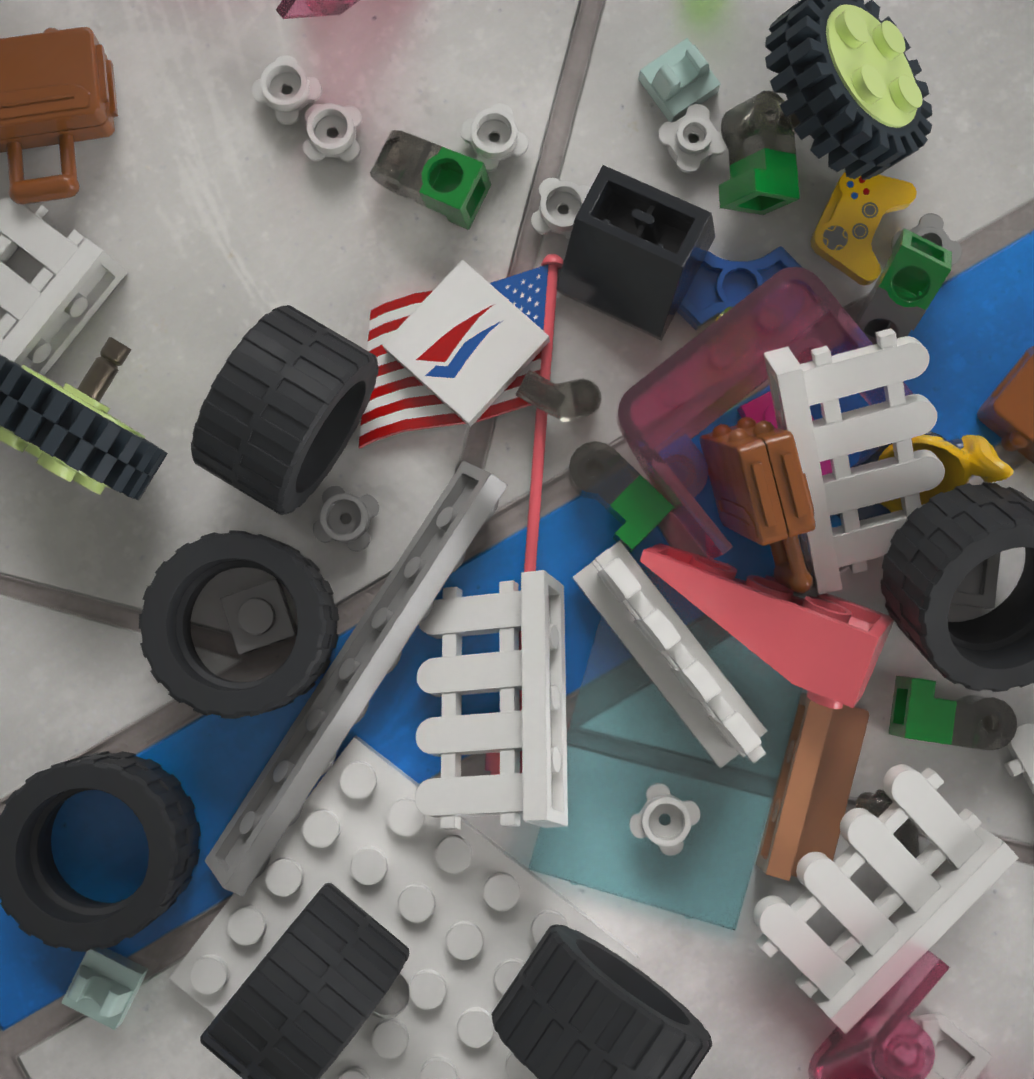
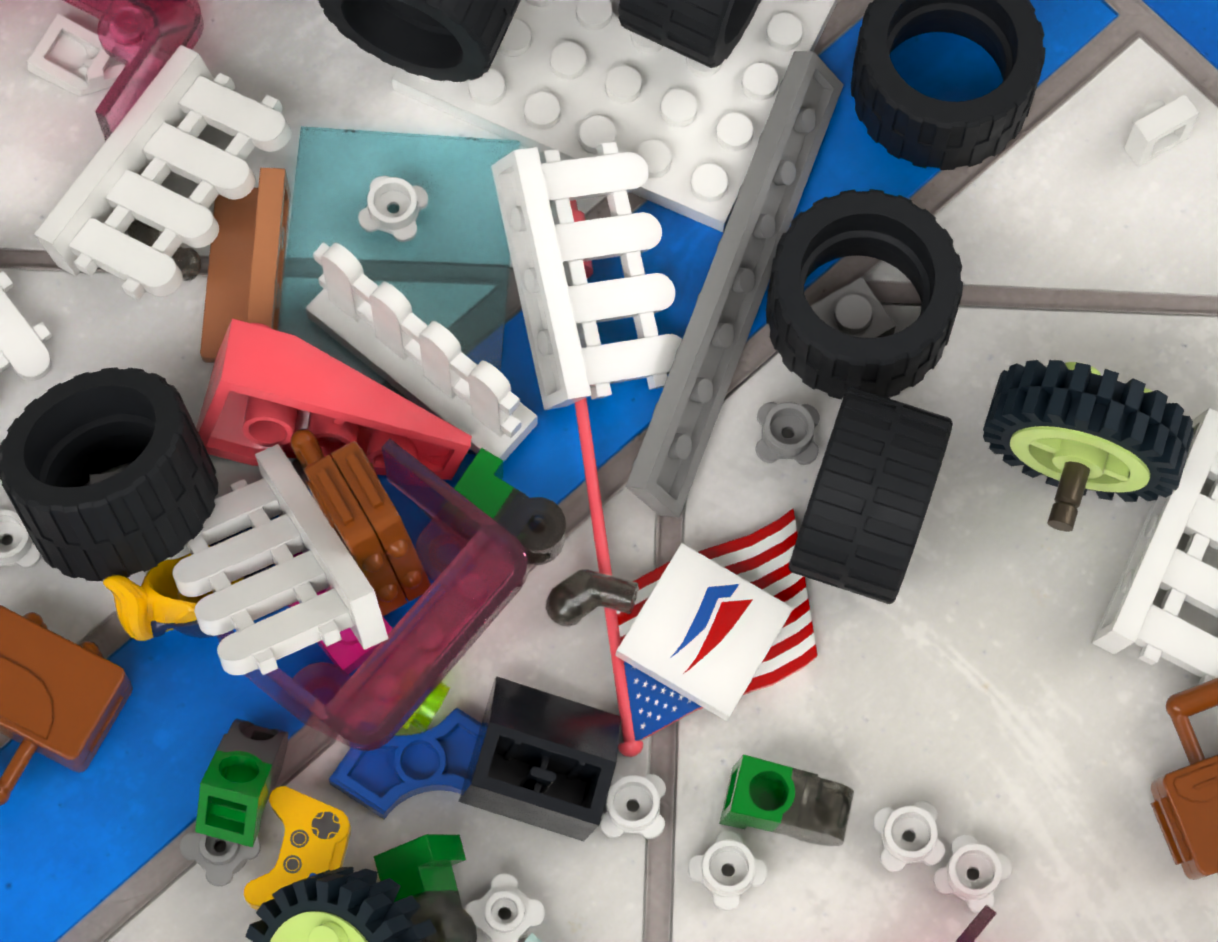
camera: 165 degrees right, 15 degrees down
leg [888,676,1017,750] -> none

